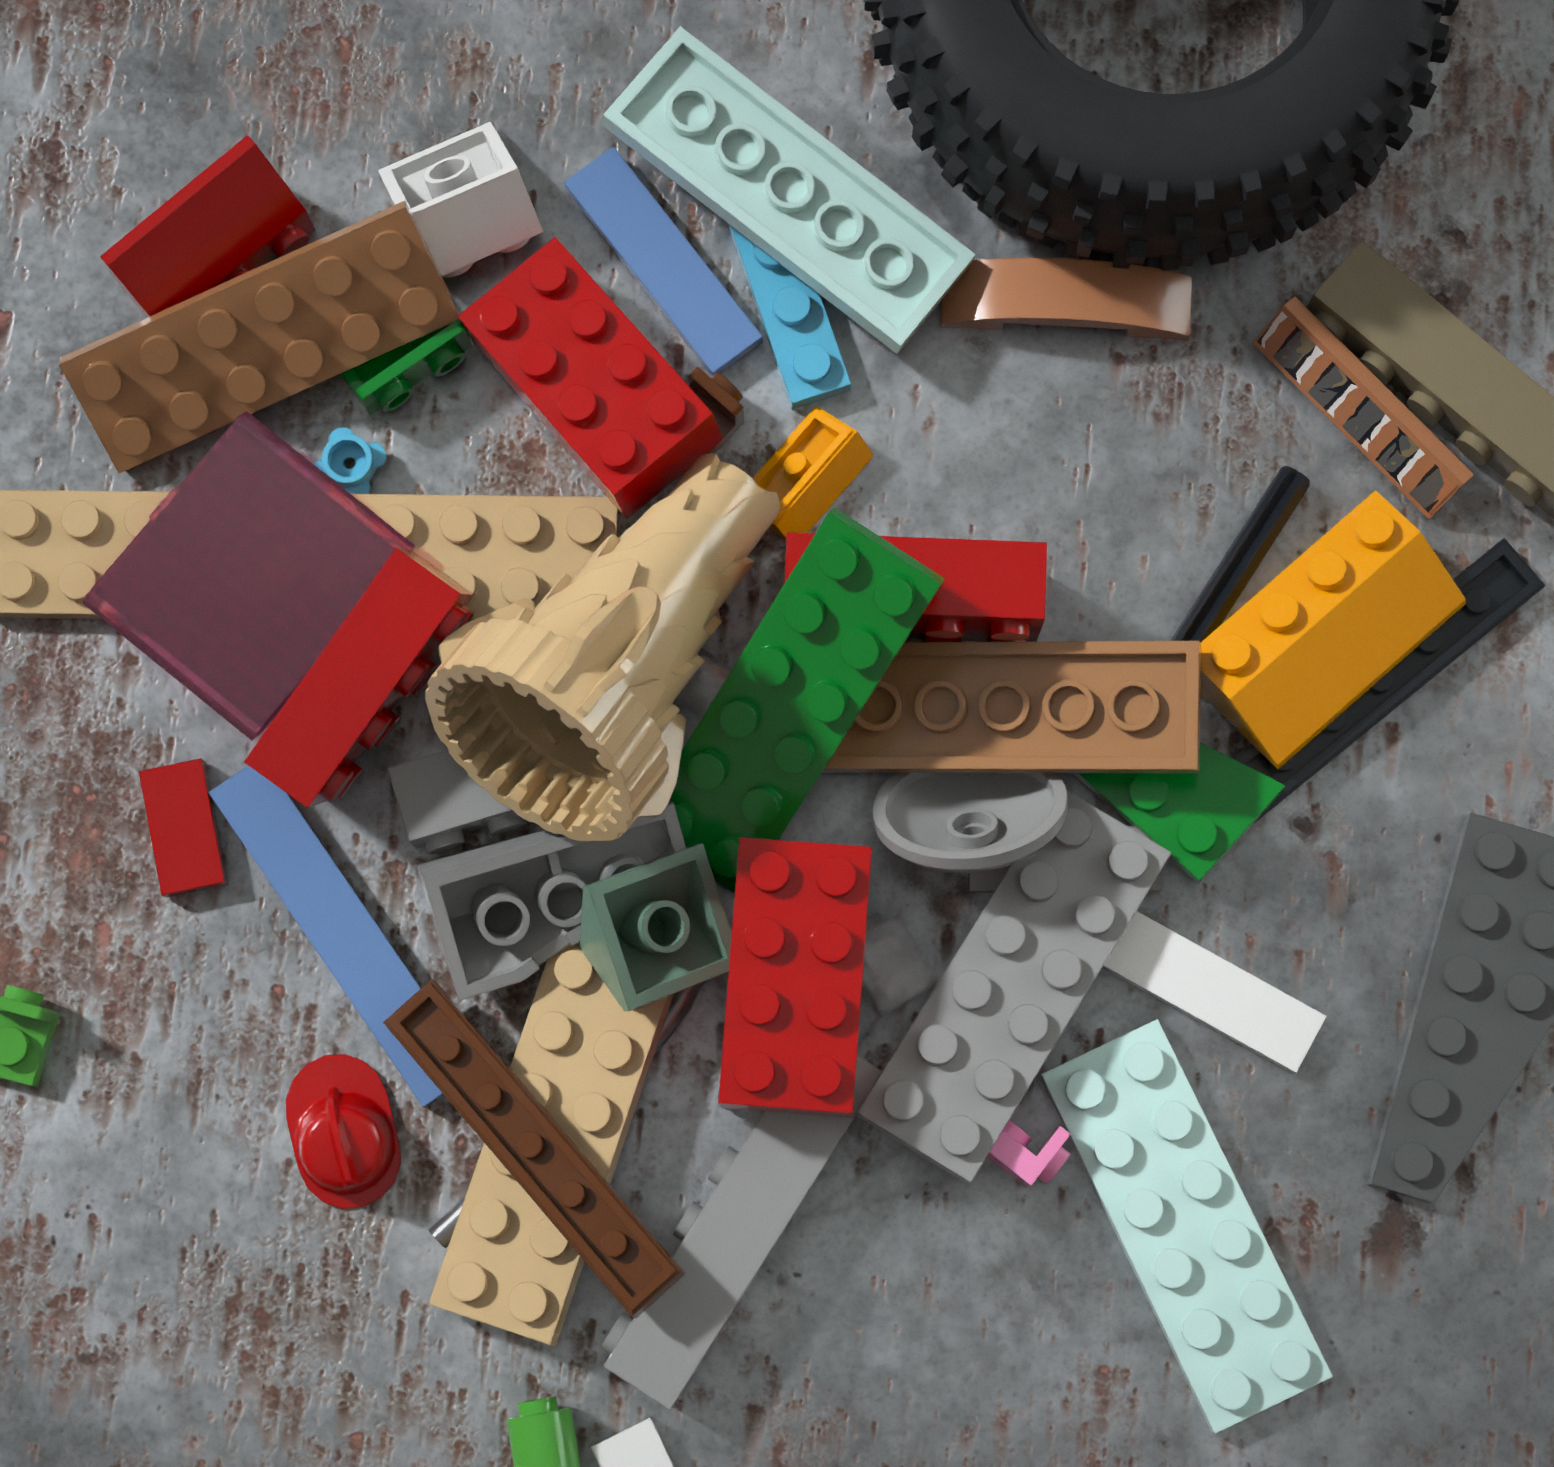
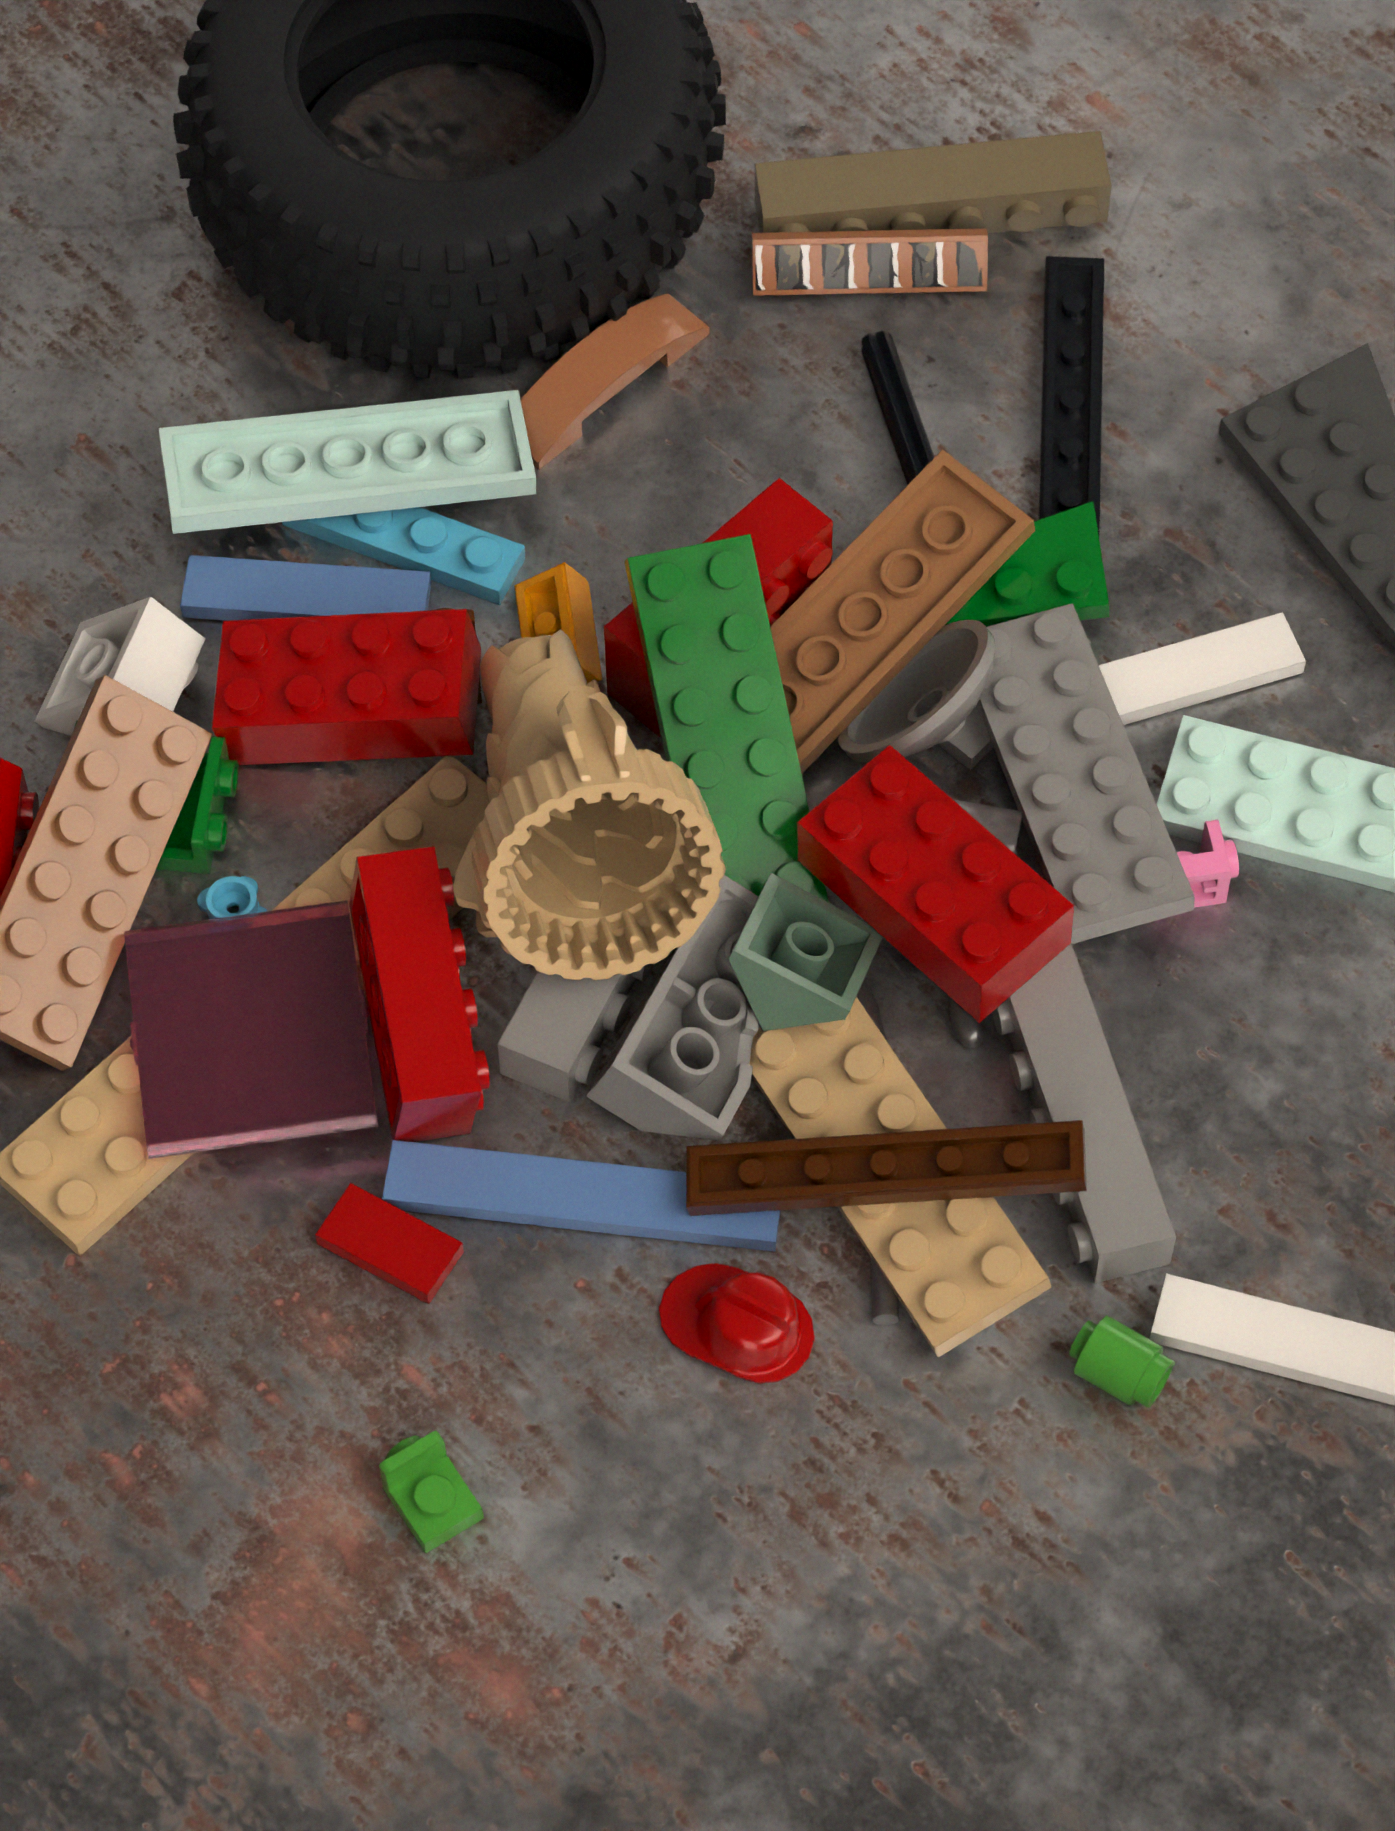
camera: 50 degrees left, 20 degrees down
light orange slope [1200,490,1466,769] -> none

